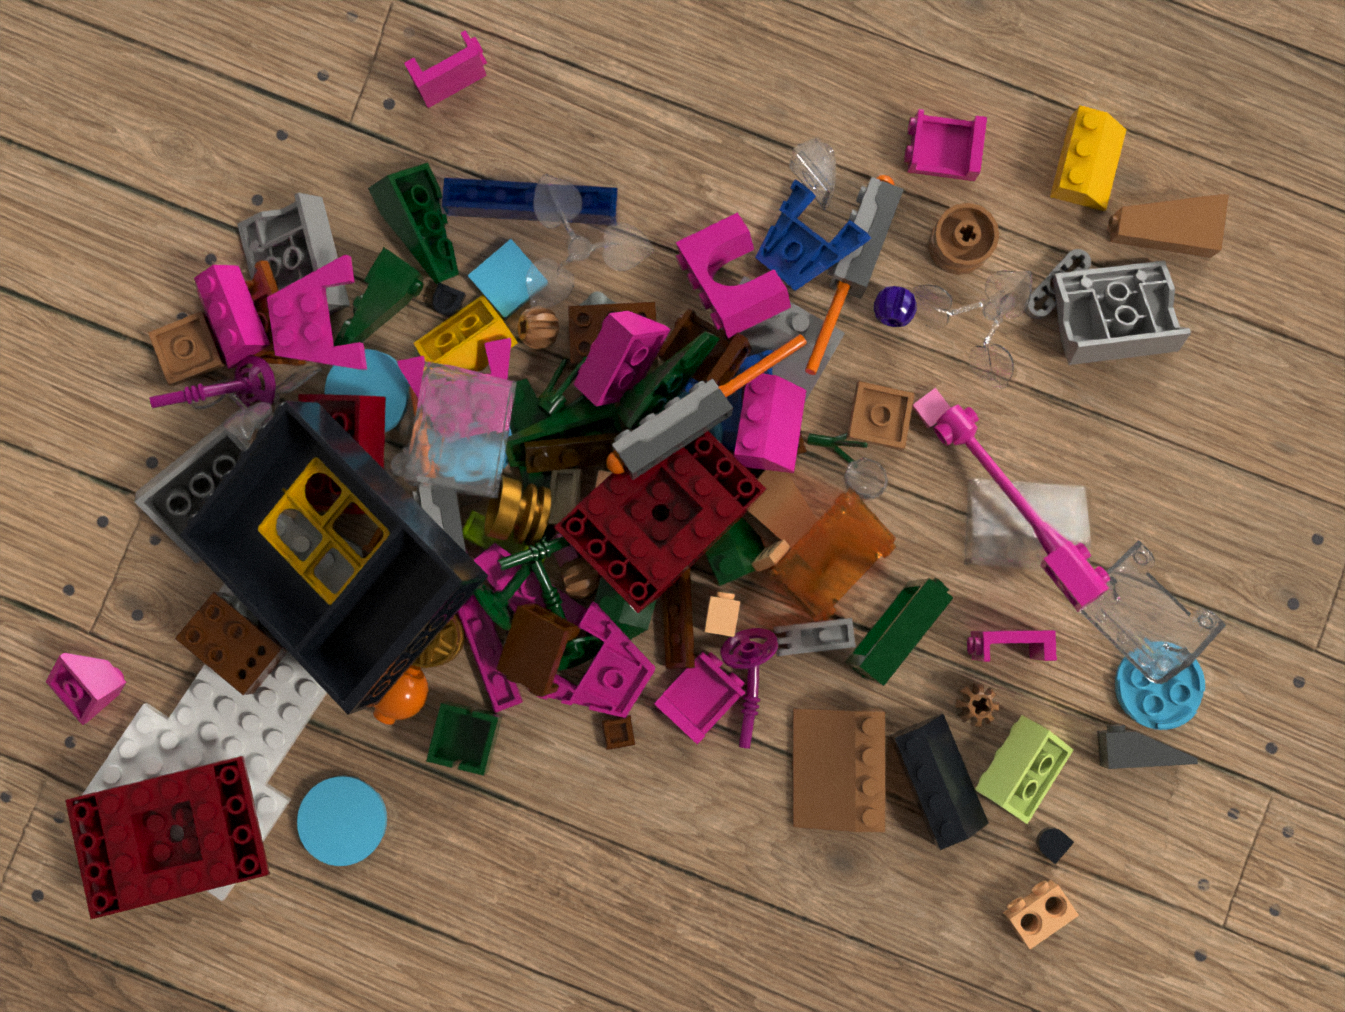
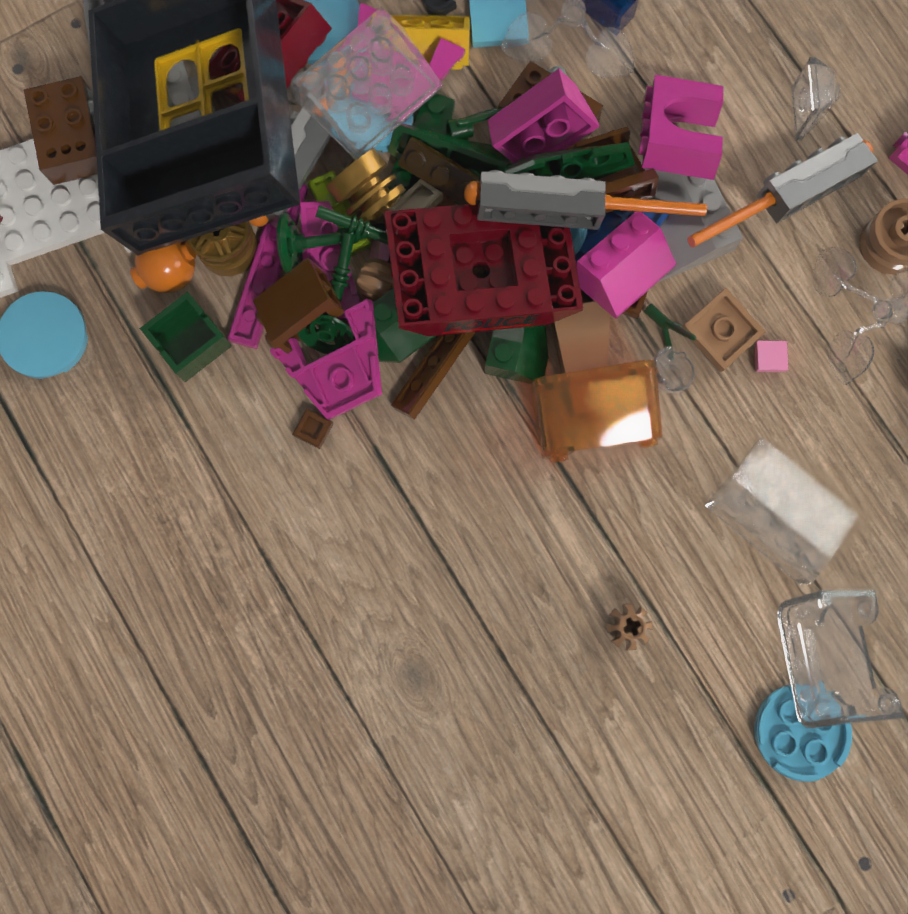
camera: 40 degrees right, 5 degrees down
medium nougat piece [518,306,559,350] -> none
dark pink panel [654,651,746,745] -> none
light nougat brick [704,592,740,637] -> none
magenta dish [720,628,778,749] -> none
tan tile [751,539,790,572] -> none
blue wing [755,179,871,291] -> none
light grey hinge [773,618,856,656] -> none
medium nougat slope [793,709,885,832] -> none
dark green window [844,578,953,686] -> none
dark purple piece [874,286,917,327] -> none
black slope [889,713,989,850] -> none
dark pink bar [933,405,1111,612] -> none
dark pink panel [967,630,1057,662] -> none
yellowish green slope [975,715,1073,824] -> none
light nougat brick [1003,880,1079,949] -> none
black tile [1036,827,1074,864] -> none
dark grey slope [1097,724,1198,769] -> none

